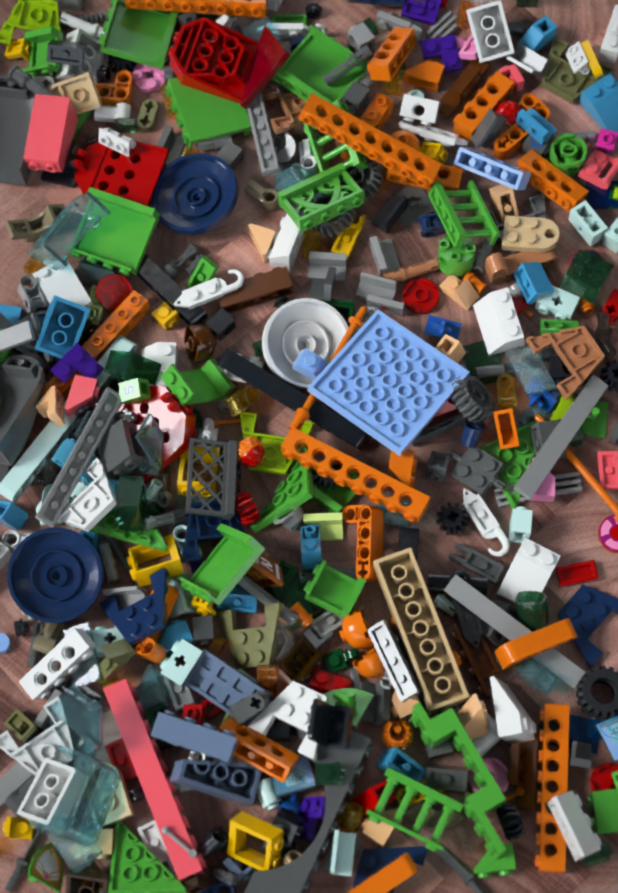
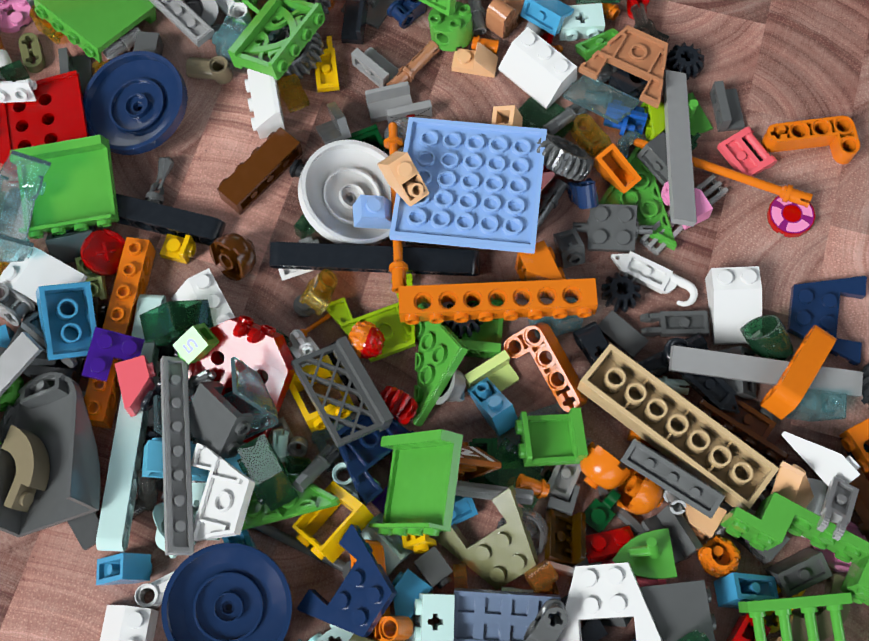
camera: 35 degrees left, 0 degrees up
light nougat slope [35,385,65,427] -> none
light grey pin [98,543,120,584] -> none
light grey panel [102,586,148,610] -> none
bright green panel [161,358,235,406] -> none
white plate [174,269,244,310] -> none
dark grey pin [184,254,204,276] -> none
bright green slope [186,256,219,288] -> none
black brick [206,308,236,342] -> none
light nougat slope [248,223,276,263] -> none
black bracket [307,698,354,750] -> none
light grey panel [308,251,347,282] -> none
red tile [403,278,439,314] -> none
blue hips [424,315,462,340] -> none
light aqua brick [508,507,533,543] -> none
red tile [555,560,599,588] -> none
none -> light nougat slope [377,151,430,206]
none -> dark grey tile [598,310,649,360]
none -> light grey hinge [816,476,859,541]

